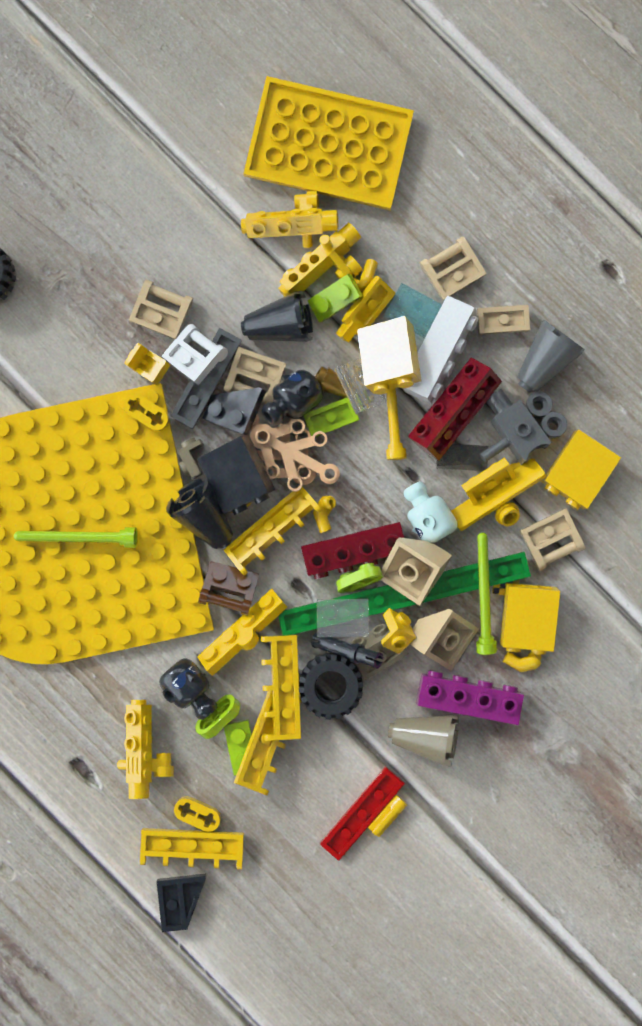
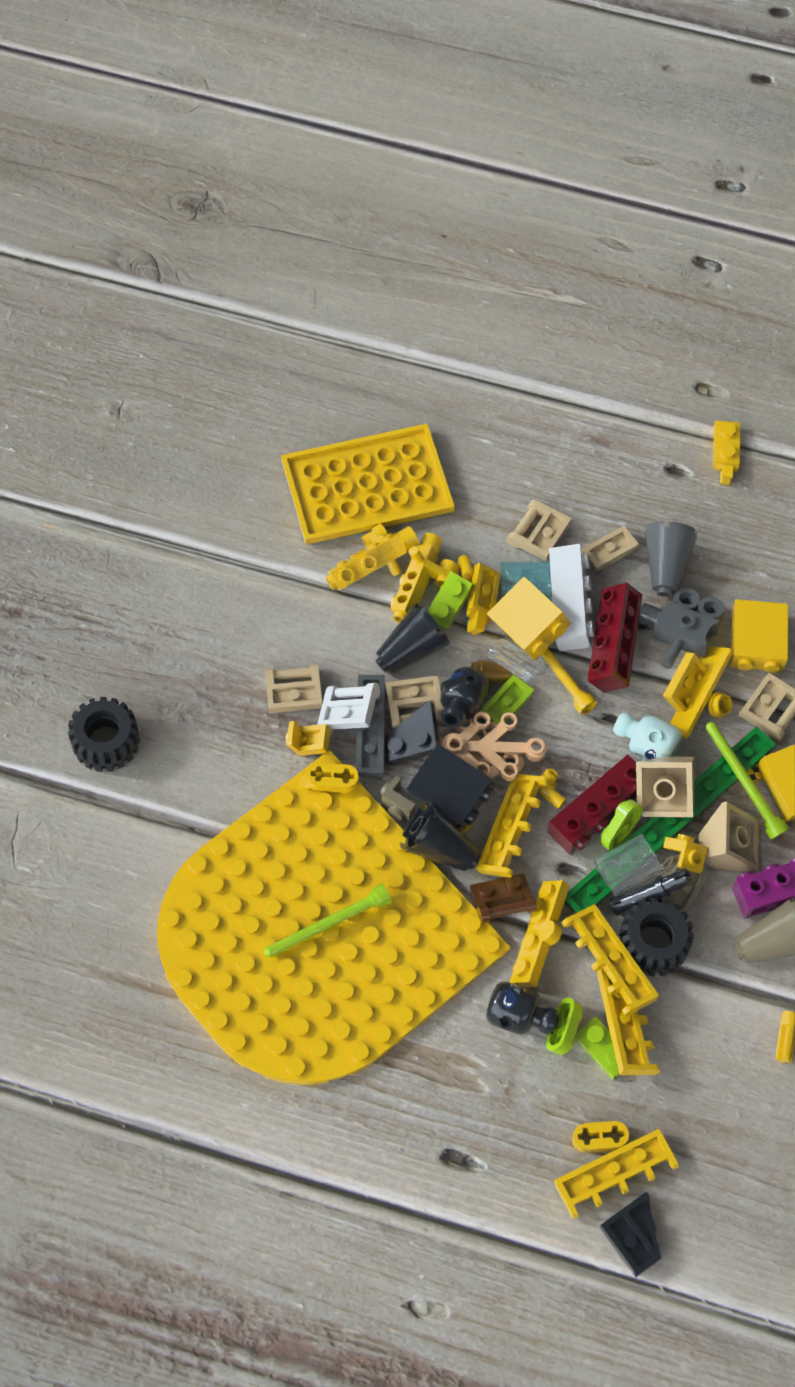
camera: 30 degrees left, 25 degrees down
yellow piece [117,700,174,799] -> none
red tile [320,766,405,861] -> none
clear smoke plate [436,444,489,471] -> none

